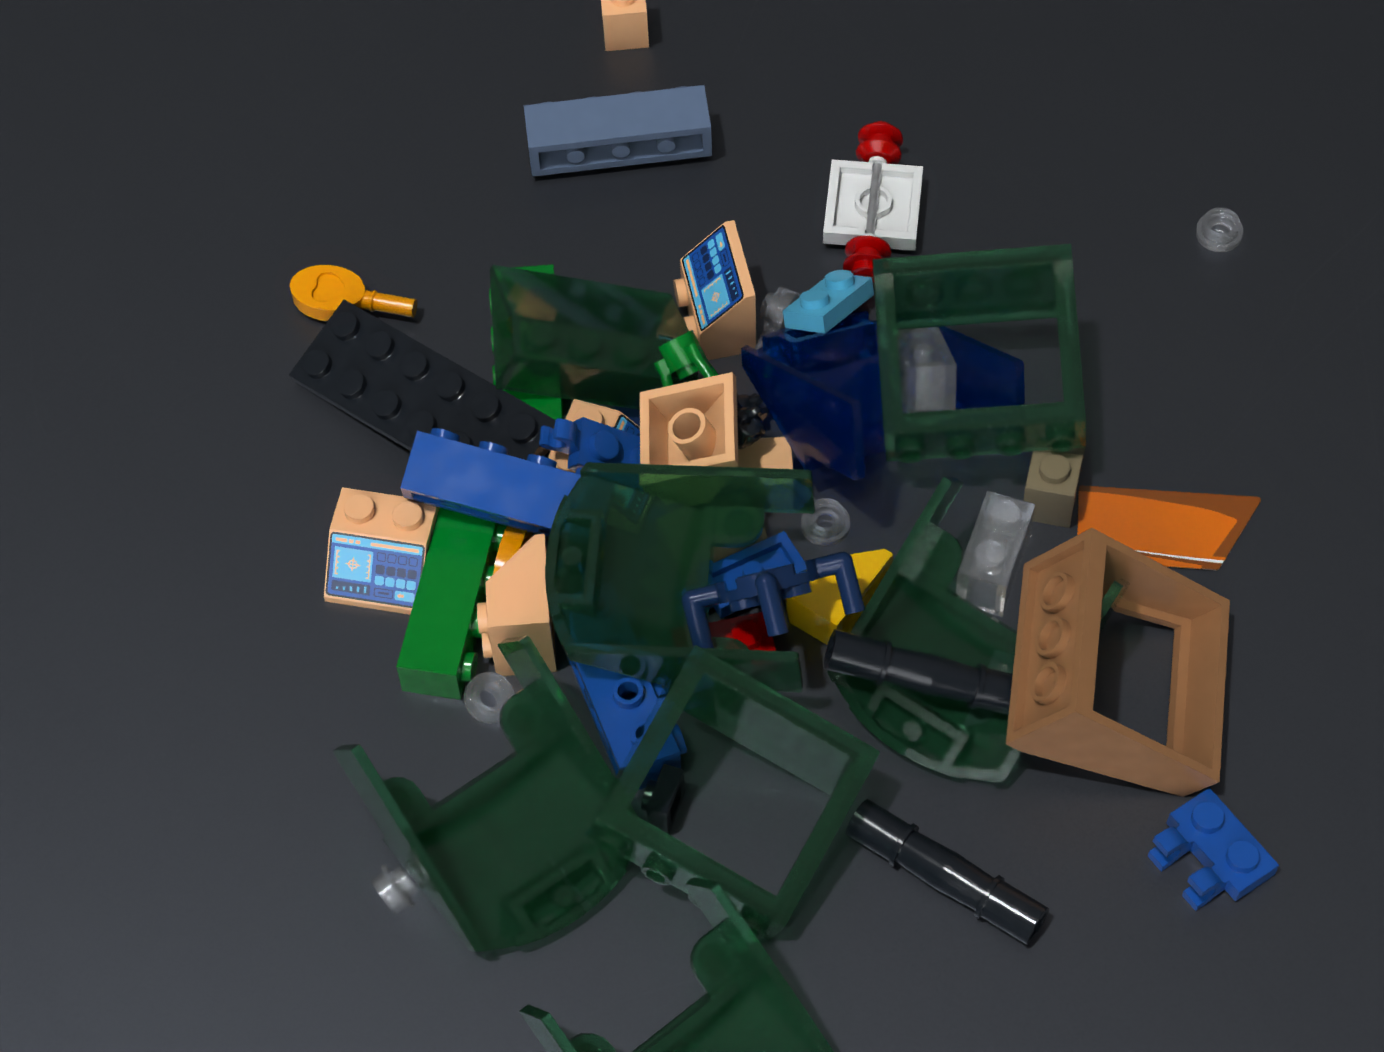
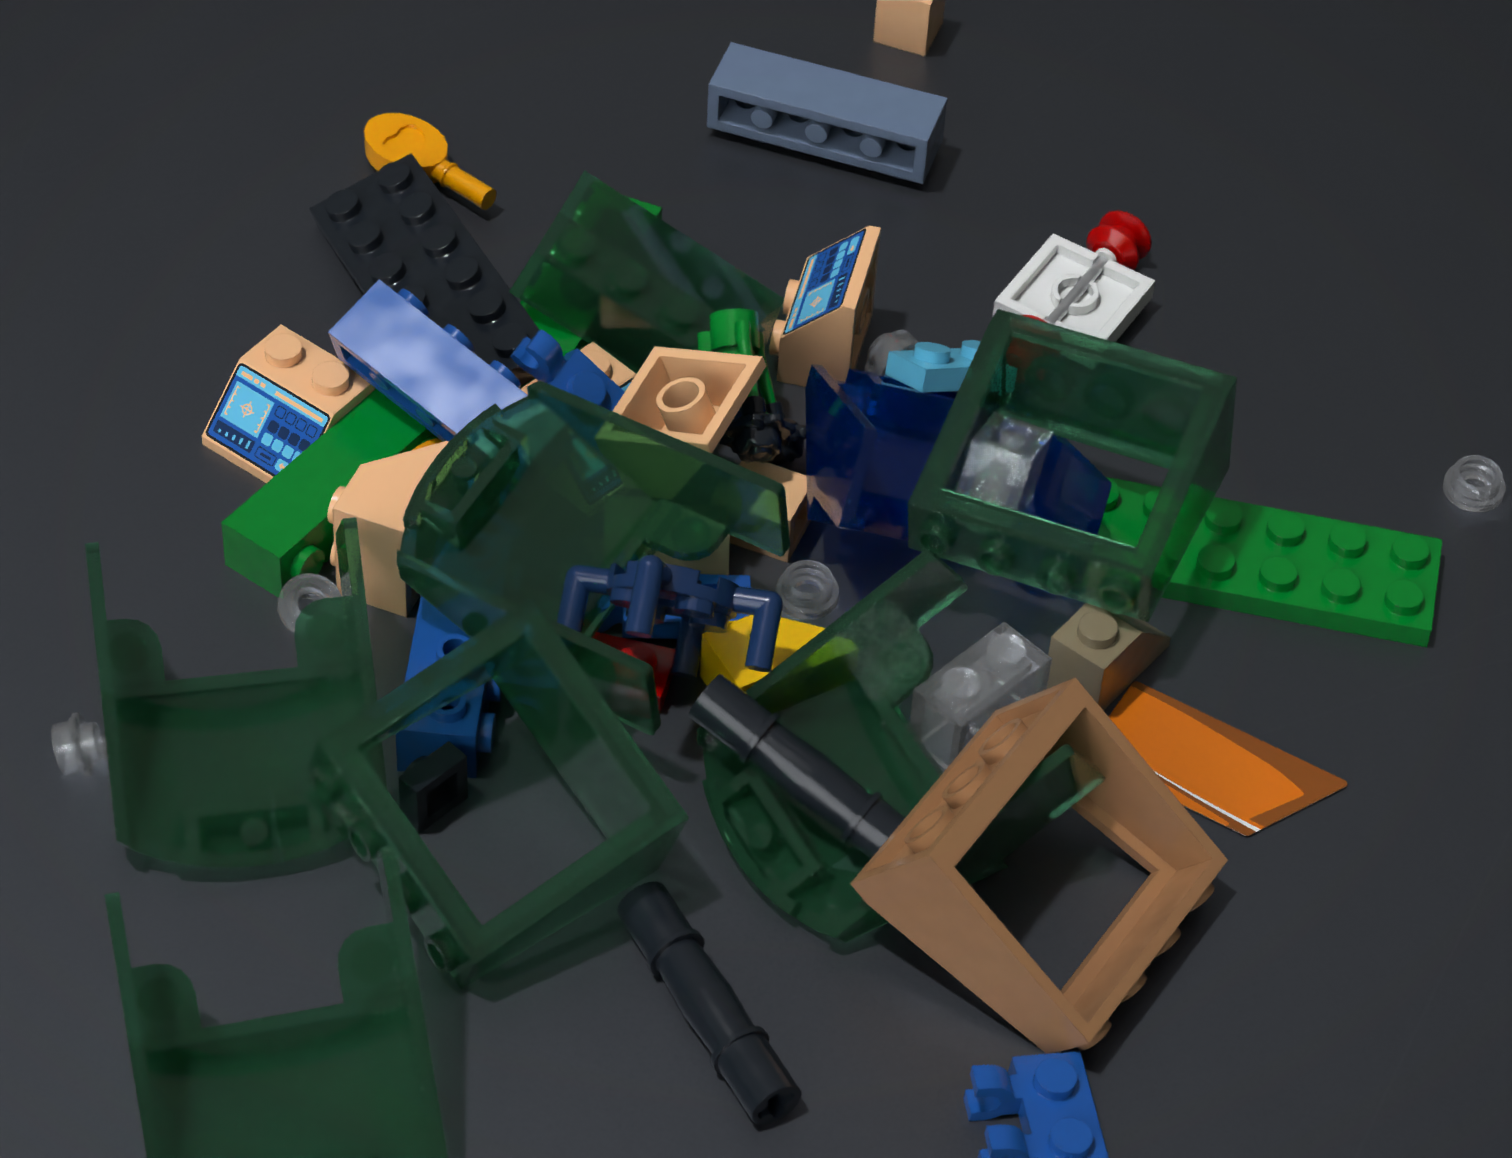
camera: 20 degrees right, 10 degrees down
none -> green plate [1052,471,1443,647]

